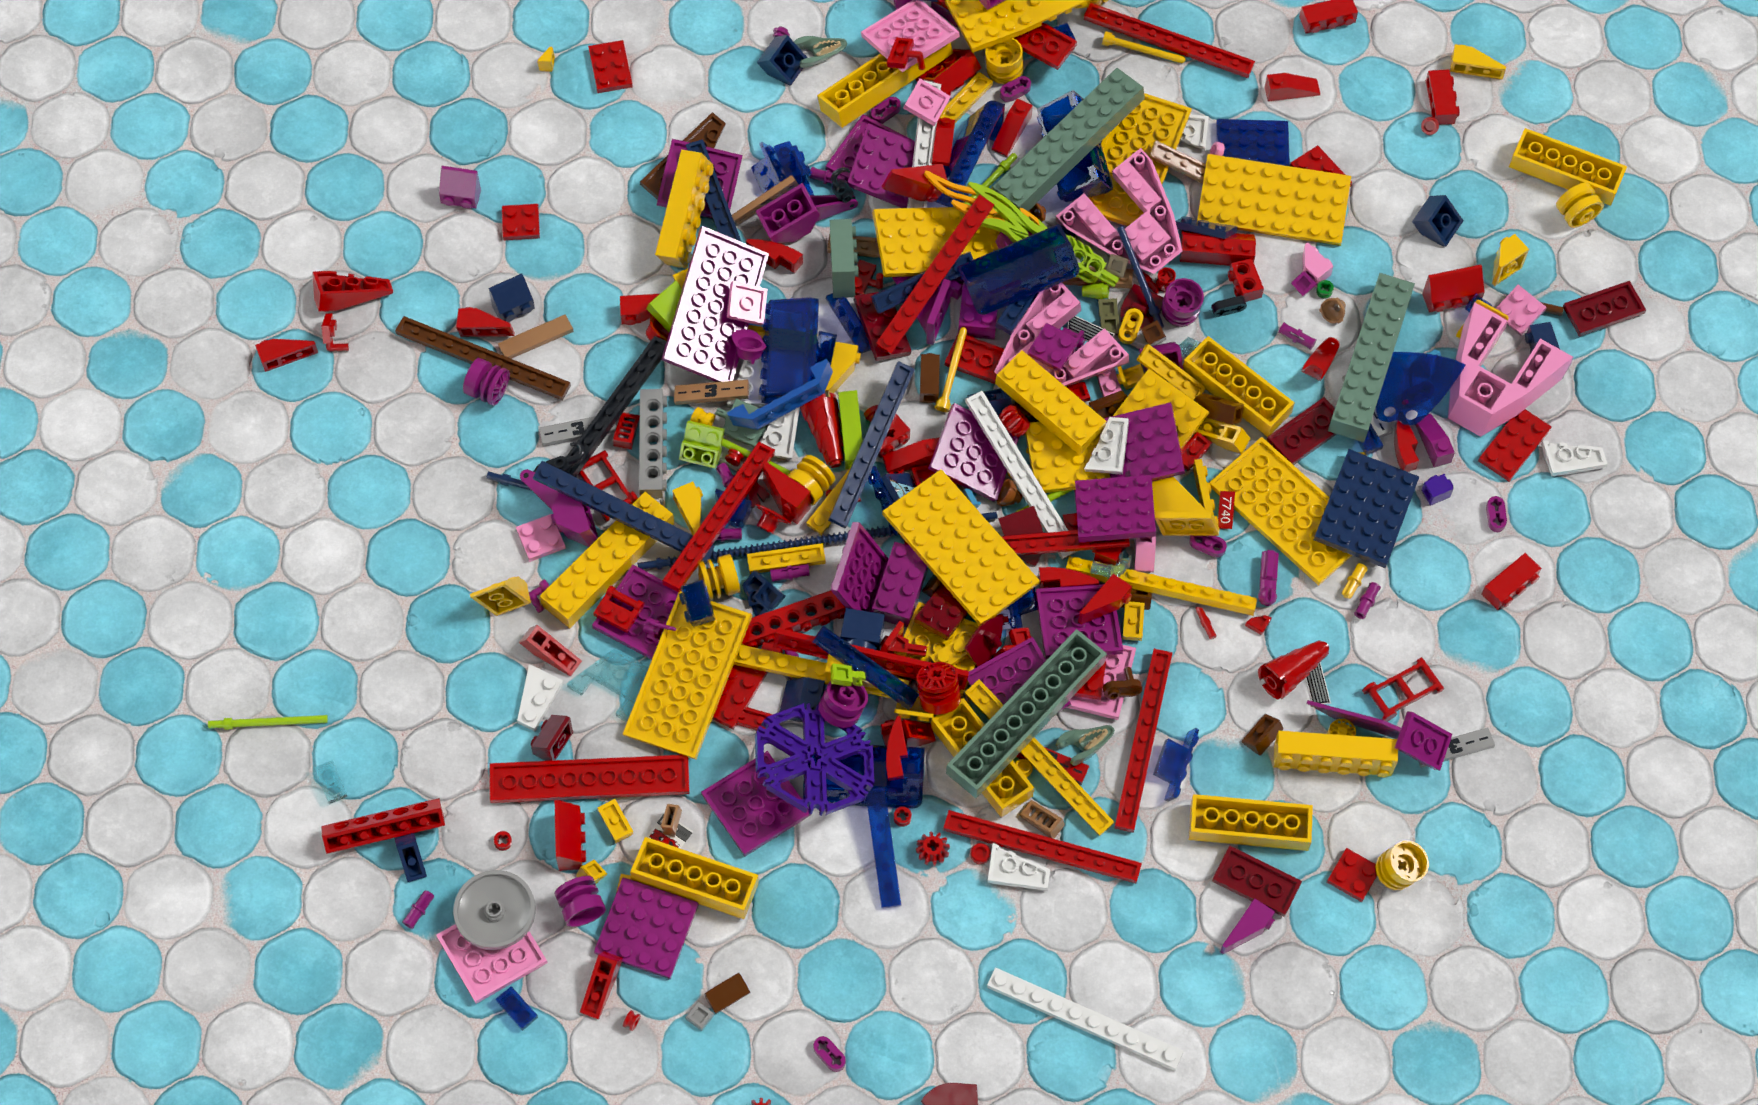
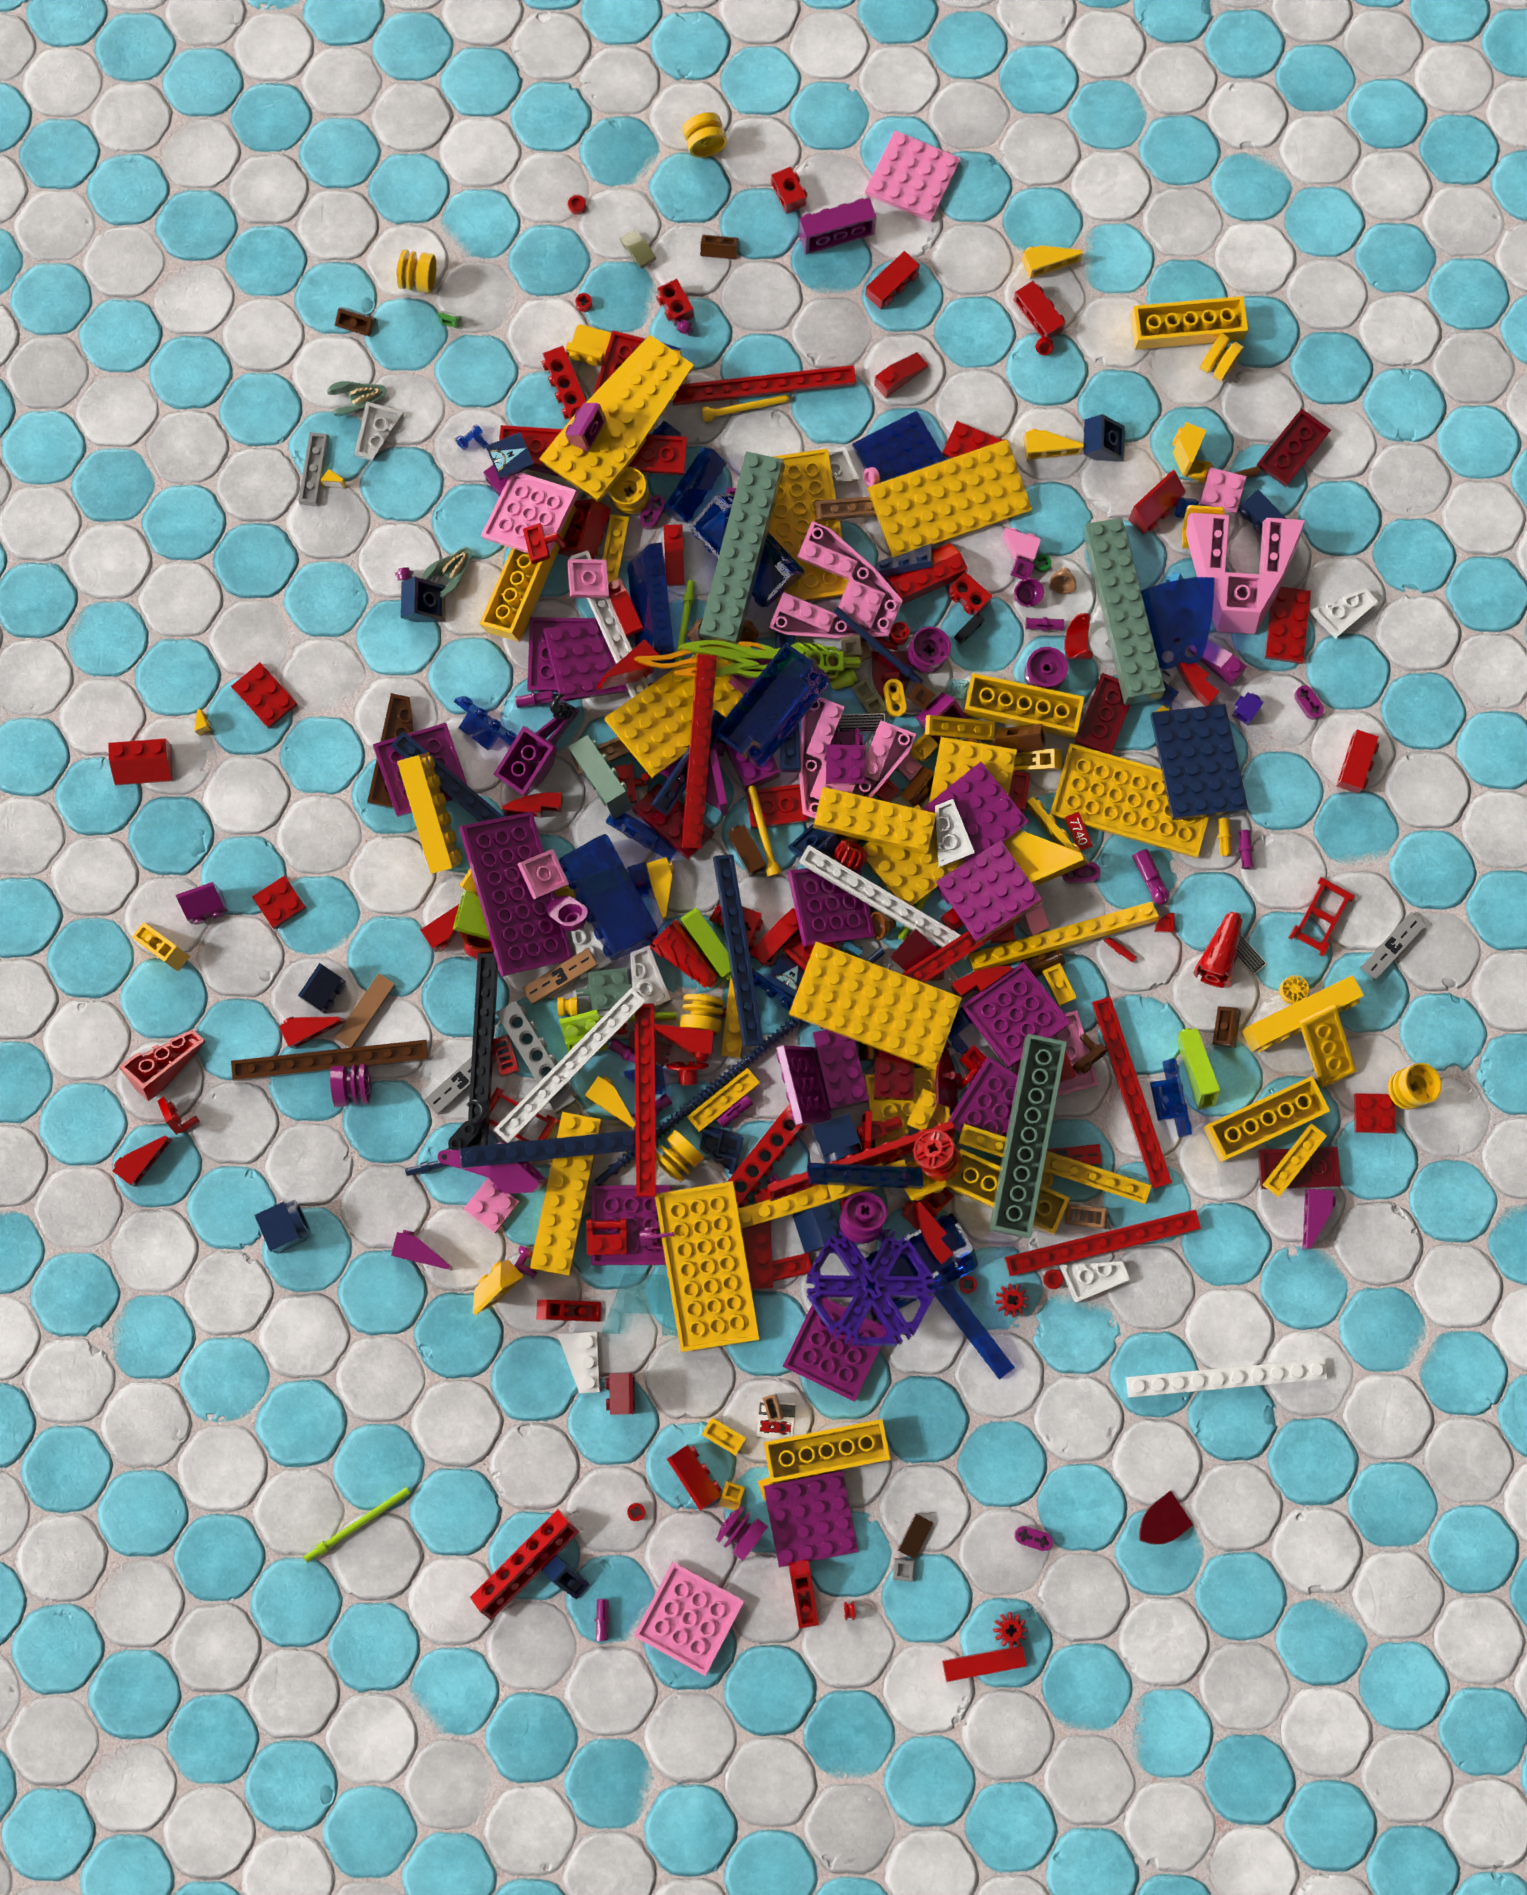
camera: 30 degrees left, 15 degrees up
clear light blue plate [314,760,348,804] -> none
light grey dish [453,870,536,950] -> none
red plate [490,755,690,803] -> none
clear blue plate [495,986,538,1031] -> none
clear blue brick [679,580,716,627] -> none
blue slope [727,359,833,430] -> none
medium nougat tile [732,176,799,225] -> none
clear blue bracket [774,141,814,195] -> none
lime plate [830,663,866,686] -> none
magenta beam [871,97,901,124] -> none
sand green animal [1056,725,1115,766] -> none
red slope [1078,574,1132,624] -> none
clear light blue piece [1090,553,1132,579] -> none
magenta piece [1306,700,1452,771] -> none
none -> red slope [108,738,173,786]
none -> yellow slope [132,922,190,971]
none -> dark blue piece [254,1200,311,1254]
none -> magenta slope [391,1230,452,1270]
none -> white plate [494,988,646,1143]
none -> clear blue brick [663,448,727,523]
none -> magenta hair [1014,578,1044,608]
none -> yellow slope [1023,429,1084,460]
none -> magenta wheel [1024,647,1068,691]
none -> lime slope [1177,1028,1220,1110]
none -> yellow slope [1187,460,1214,484]
none -> yellow plate [1262,1123,1327,1197]
none -> yellow tile [1298,1005,1357,1088]

